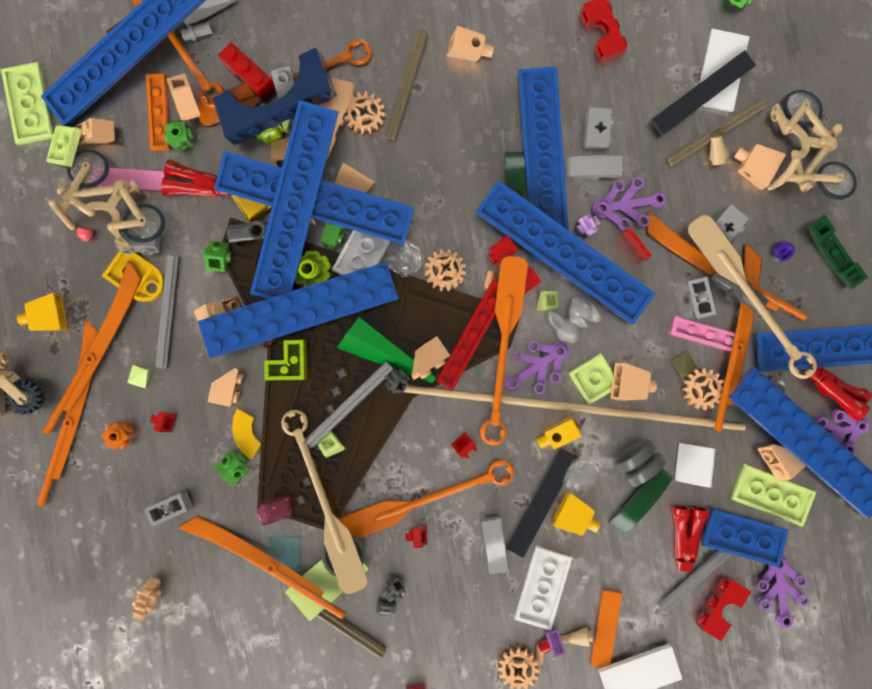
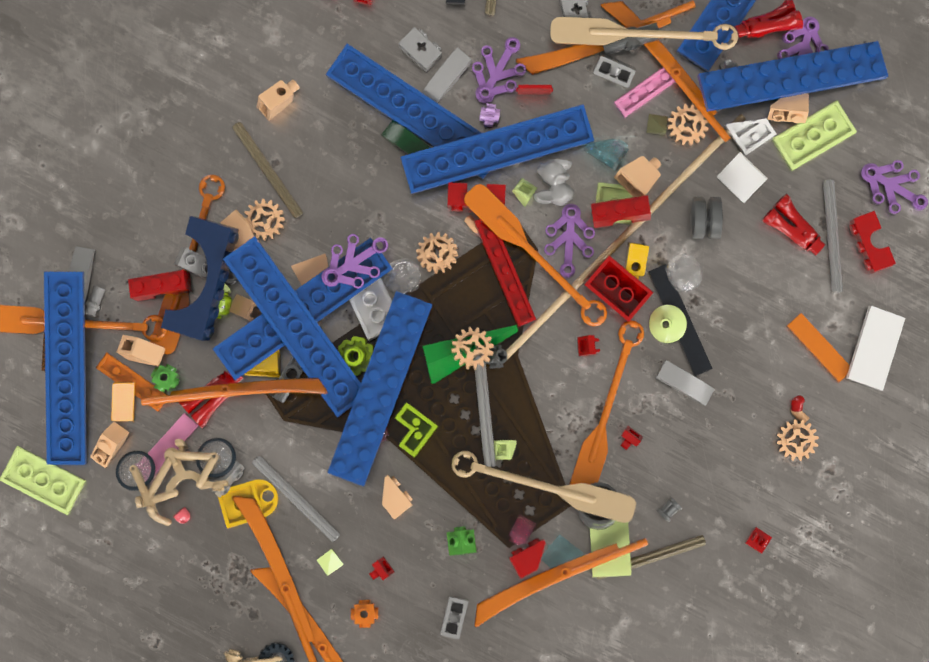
camera: 55 degrees left, 5 degrees down
yellow torso [17,293,68,331] -> none
yellowish green tile [46,125,82,167] -> none
light nougat slope [194,296,241,321] -> none
bright green brick [203,240,233,272] -> none
yellow tile [232,408,261,460] -> none
bright green brick [320,222,347,251] -> none
dark grey gear [381,577,406,602] -> none
light nougat slope [412,336,450,380] -> none
white tile [514,545,573,630] -> none
medium lavender piece [545,629,566,657] -> none
yellow torso [551,490,601,535] -> none
tan cone [561,627,594,647] -> none
dark green slope [608,468,673,535] -> none
blue tile [701,508,789,567] -> none
none -> light orange slope [111,381,135,421]
none -> orange piece [141,378,327,406]
none -> medium lavender plant [322,234,388,289]
none -> light nougat gear [452,327,494,370]
none -> red slope [509,538,546,579]
none -> clear light blue slope [584,139,629,171]
none -> red slope [585,255,654,322]
none -> red arch [591,195,651,228]
none -> yellowish green dish [649,305,687,343]
none -> white wing [724,118,776,156]

